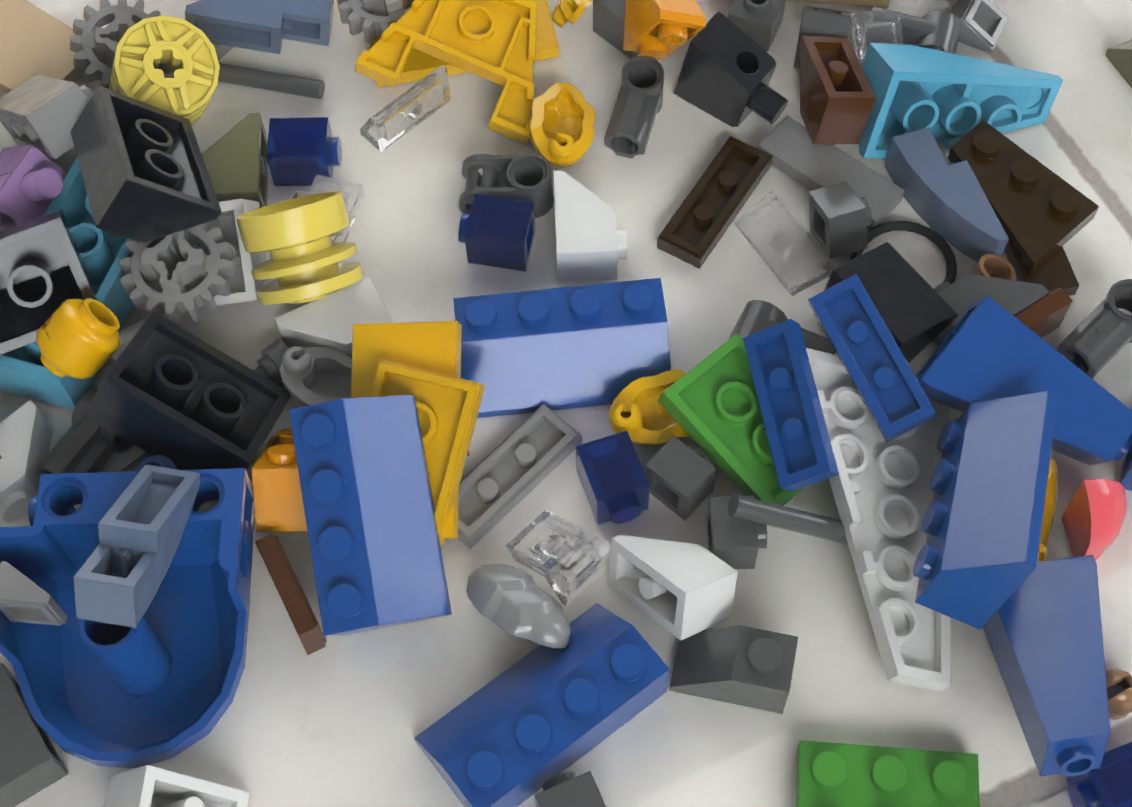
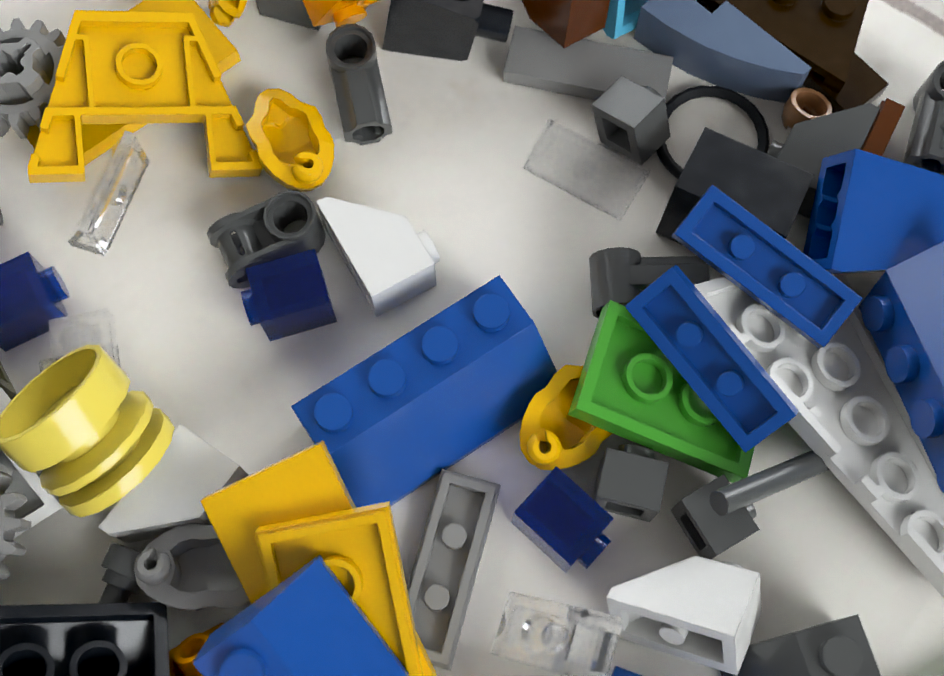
camera: 30 degrees left, 10 degrees up
dark brown tile [657,136,773,269] -> none

